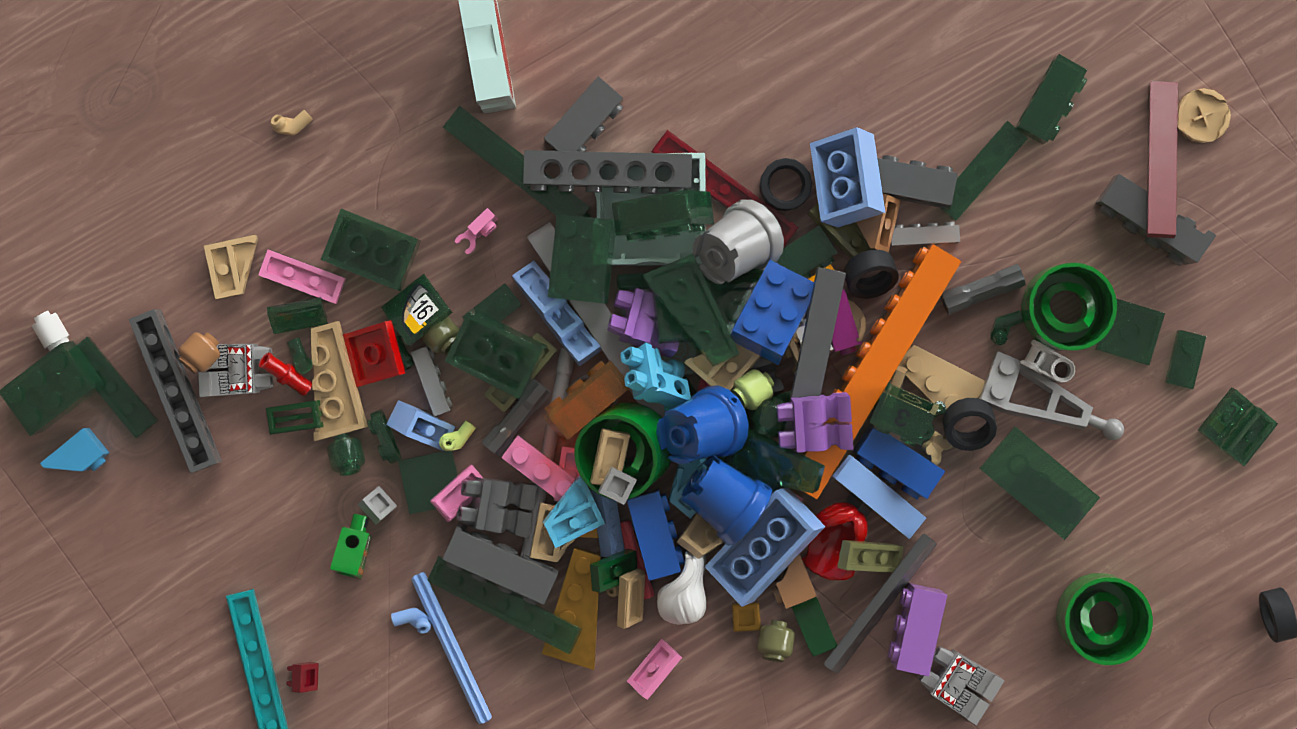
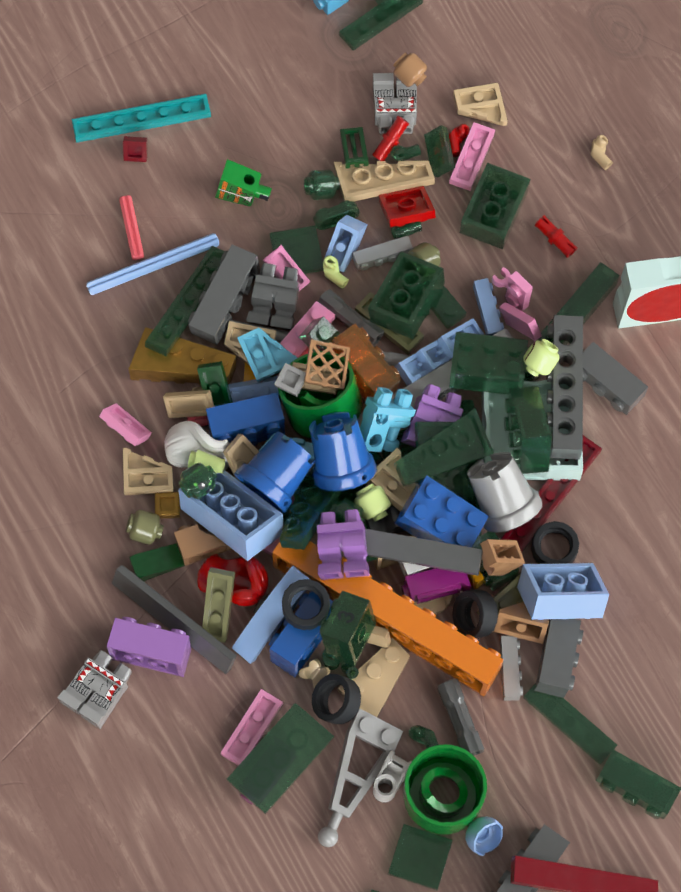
camera: 90 degrees right, 20 degrees down
dark grey brick [129,309,222,473] -> none
light grey plate [357,486,397,525] -> none
slope [381,274,453,346] -> none
light blue arm [391,608,432,634] -> none
green piece [1056,573,1153,665] -> none
none -> coral axle [119,195,144,261]
none -> tan wing [123,448,174,495]
none -> clear green head [178,463,217,499]
none -> yellowish green cone [188,450,225,474]
none -> bright pink plate [221,689,283,768]
none -> black tyre [282,579,330,630]
none -> brick [299,317,340,352]
none -> medium nougat window [304,339,350,390]
none -> red arm [447,124,470,157]
none -> light blue hair [465,816,503,856]
none -> light blue piece [473,278,504,338]
none -> medium nougat arch [480,539,525,576]
none -> bright pink tile [499,302,541,341]
none -> yellowish green head [523,339,560,376]
none -> red pin [534,215,578,258]

